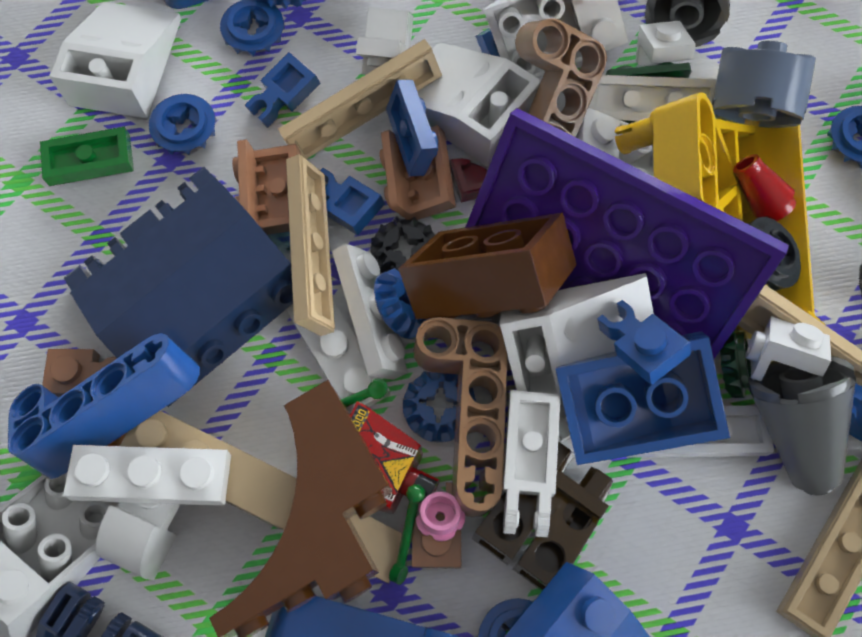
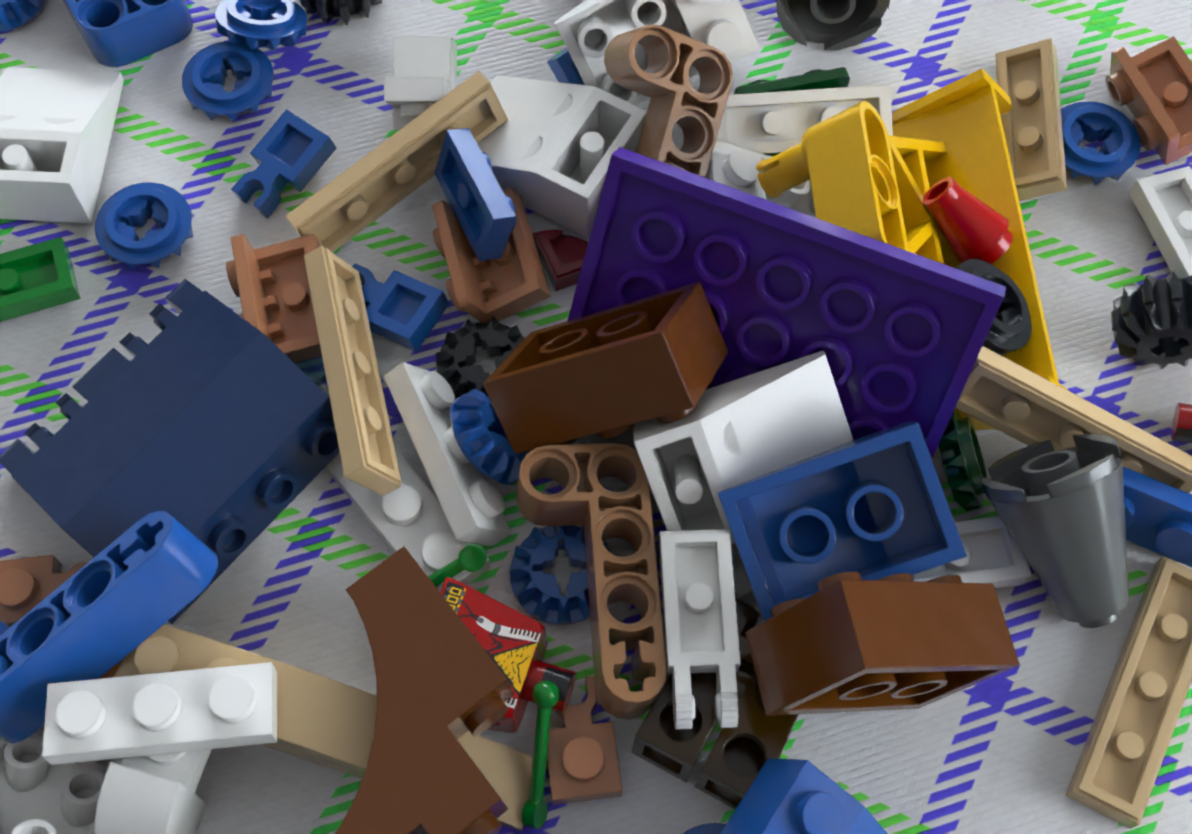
camera: 10 degrees left, 5 degrees down
bright pink plate [416,492,465,541] -> none
blue plate [597,300,691,385] -> none
white bracket [636,20,695,65] -> none
sand blue brick [712,40,816,128] -> none
white bracket [746,316,831,381] -> none
none -> reddish brown brick [745,572,1020,716]
none -> tan tile [995,38,1067,201]

